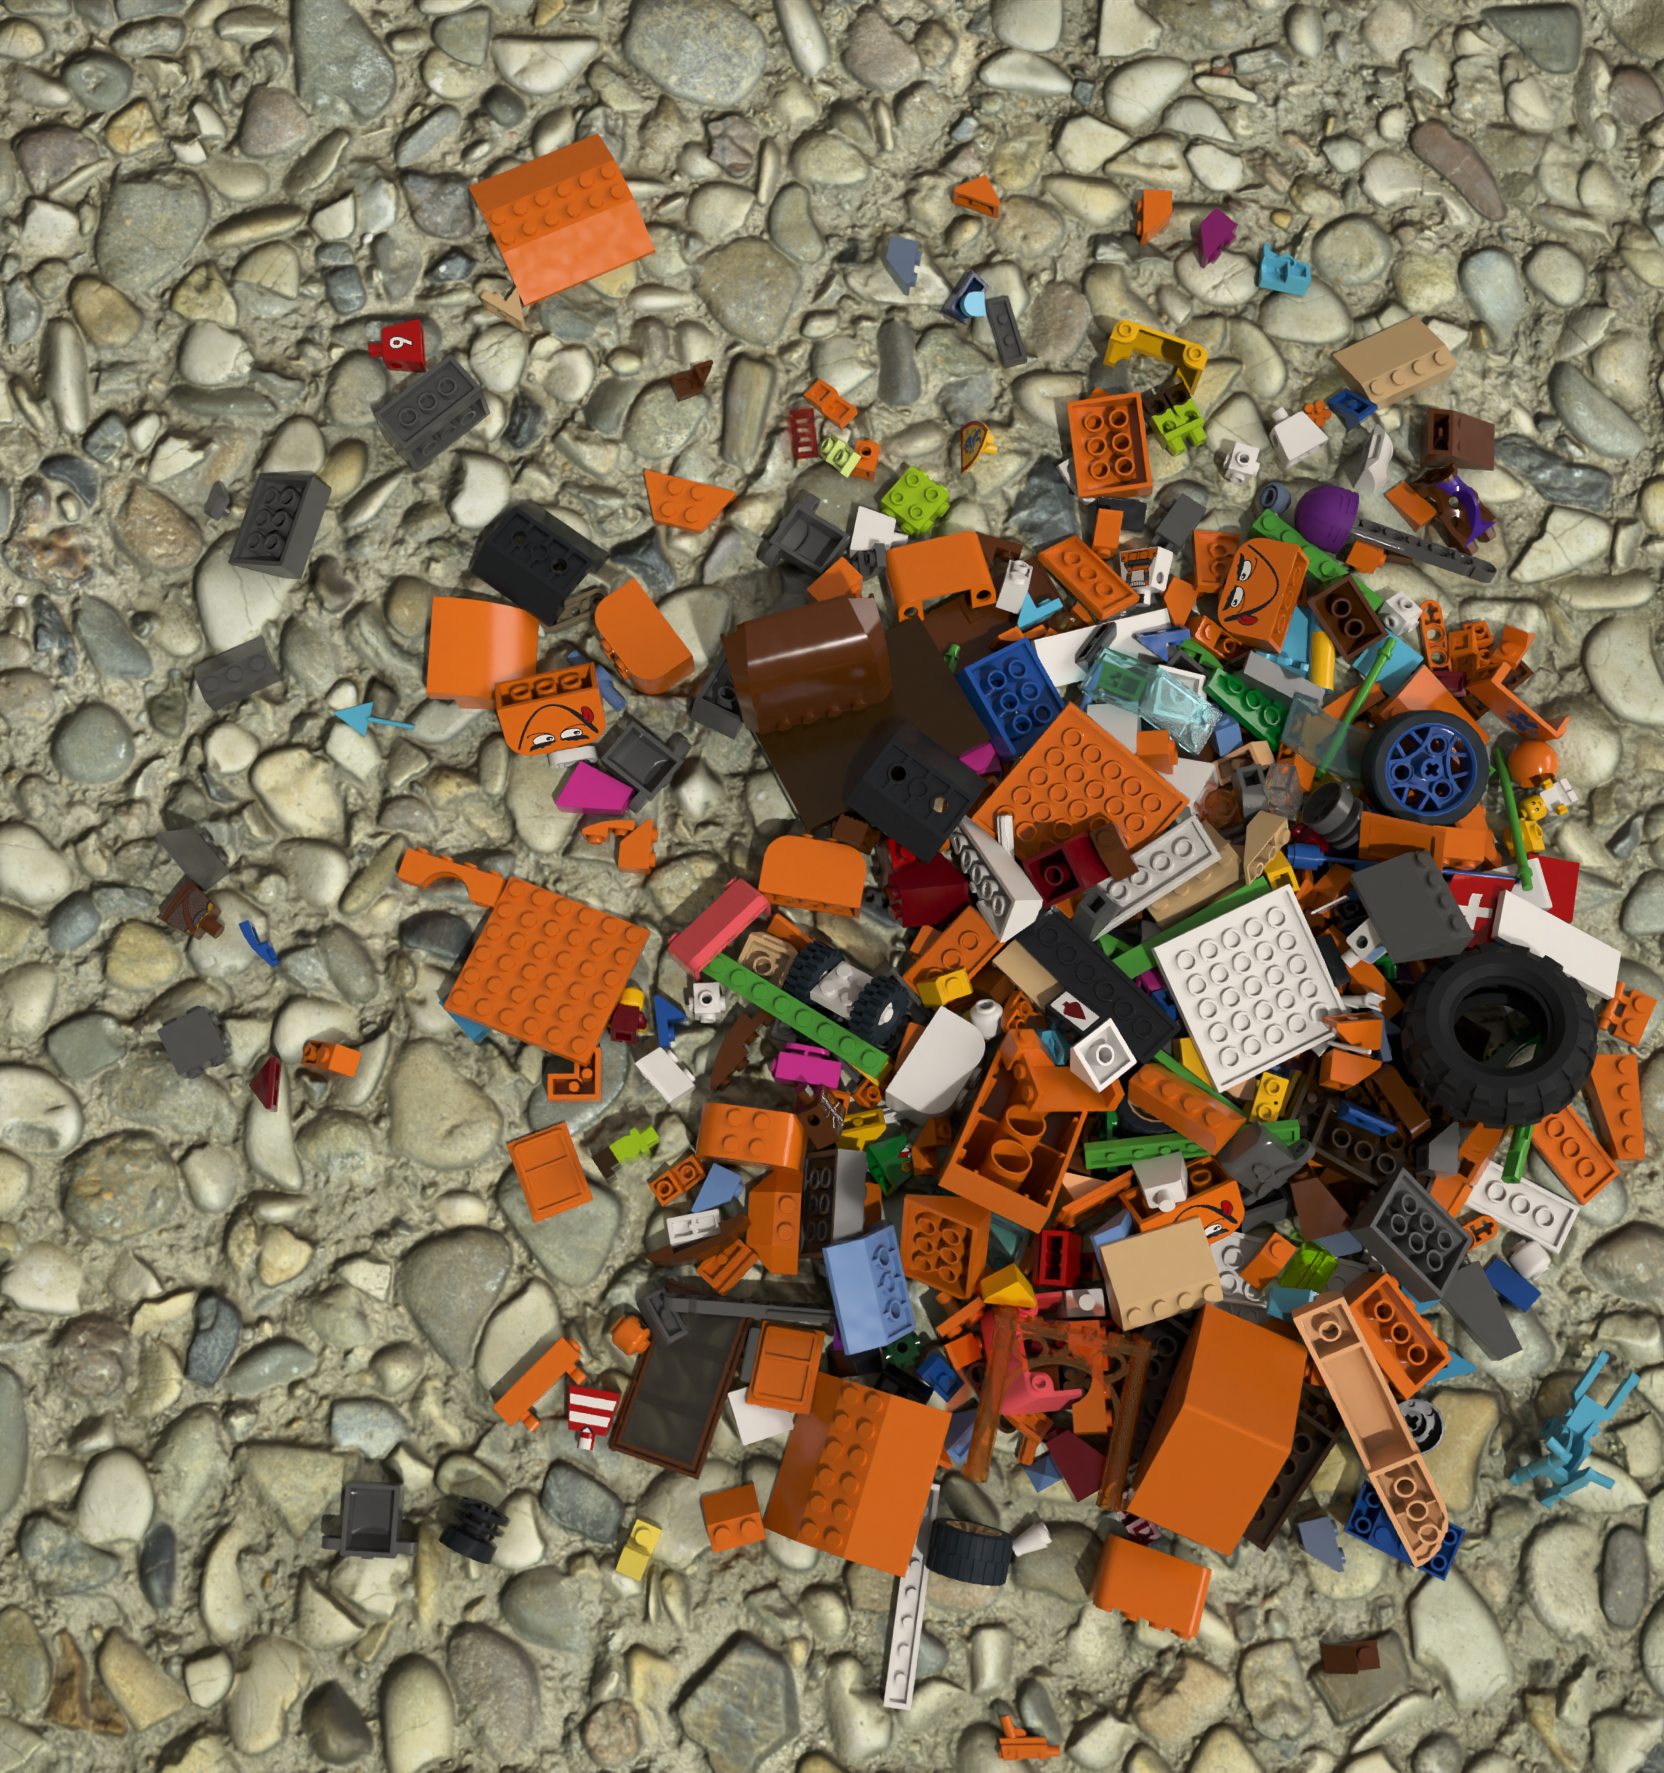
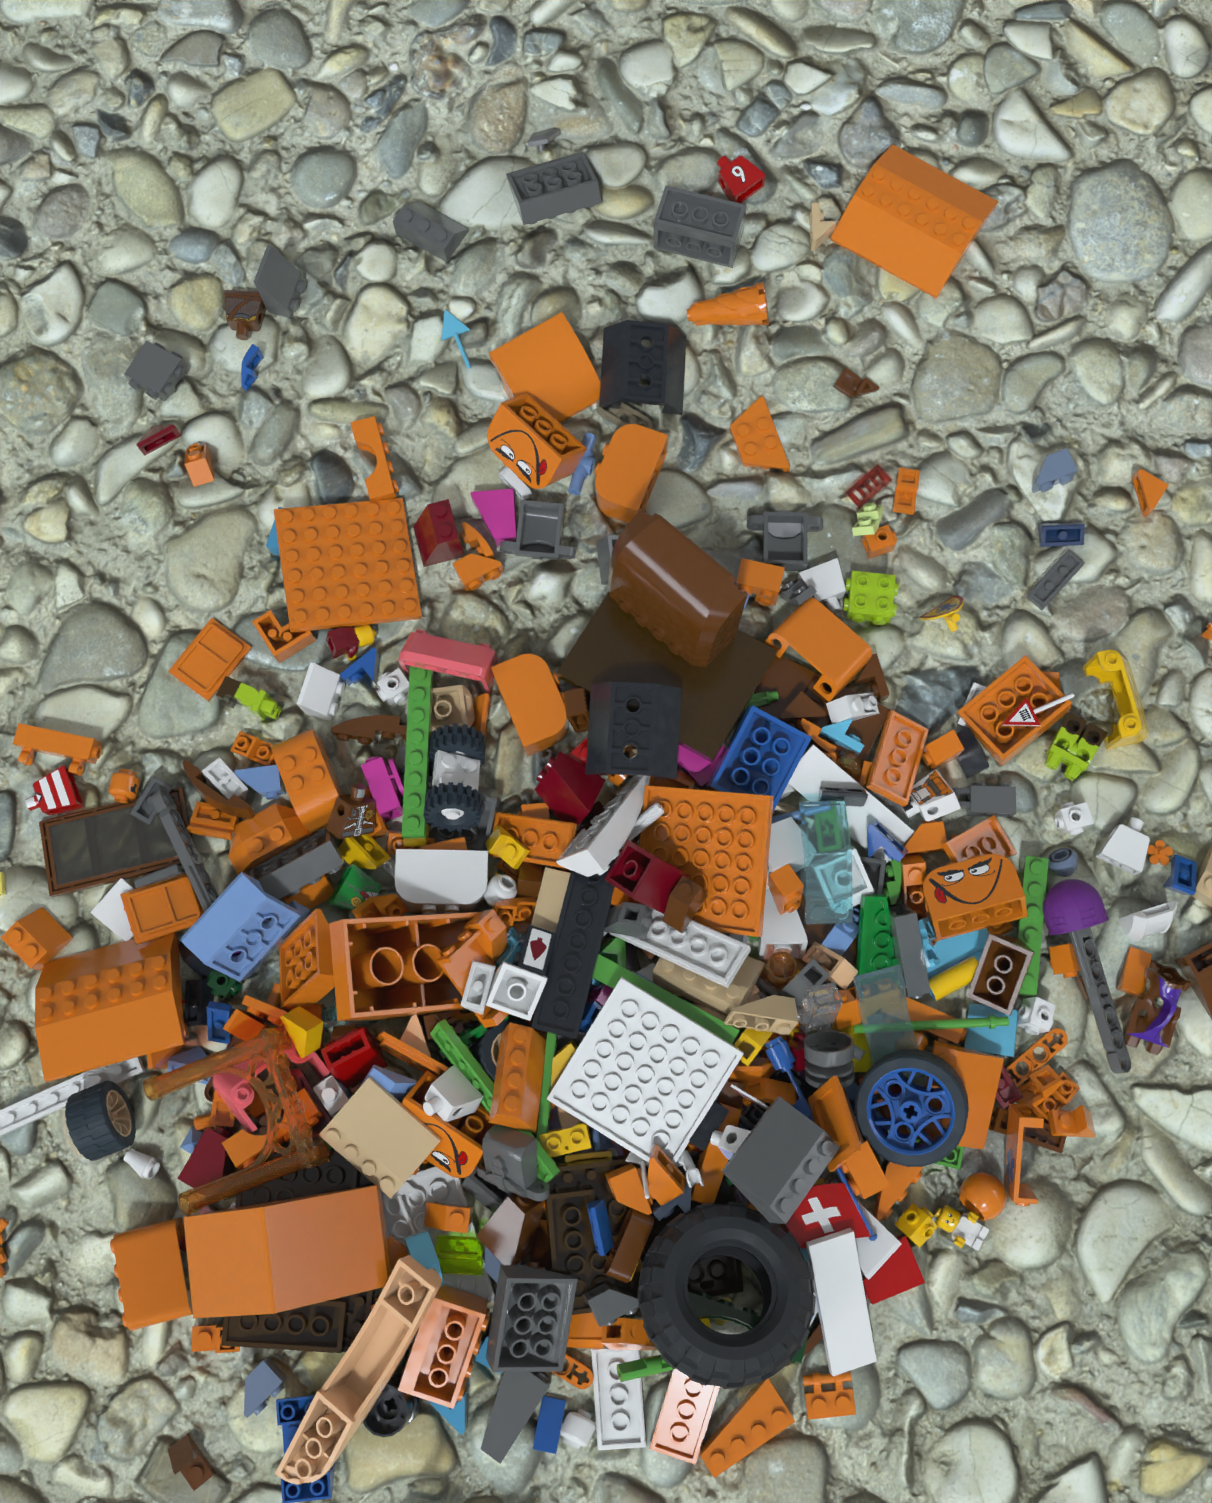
camera: 65 degrees right, 0 degrees up
medium azure tile [960,291,986,318] -> none
bright green bar [1494,748,1533,891] -> none
none -> orange slope [192,1324,240,1353]
none -> dark red slope [413,499,465,567]
none -> white slope [460,961,496,1015]
none -> orange cone [687,282,769,326]
none -> reddish brown slope [779,691,826,720]
none -> piece [1002,693,1075,726]

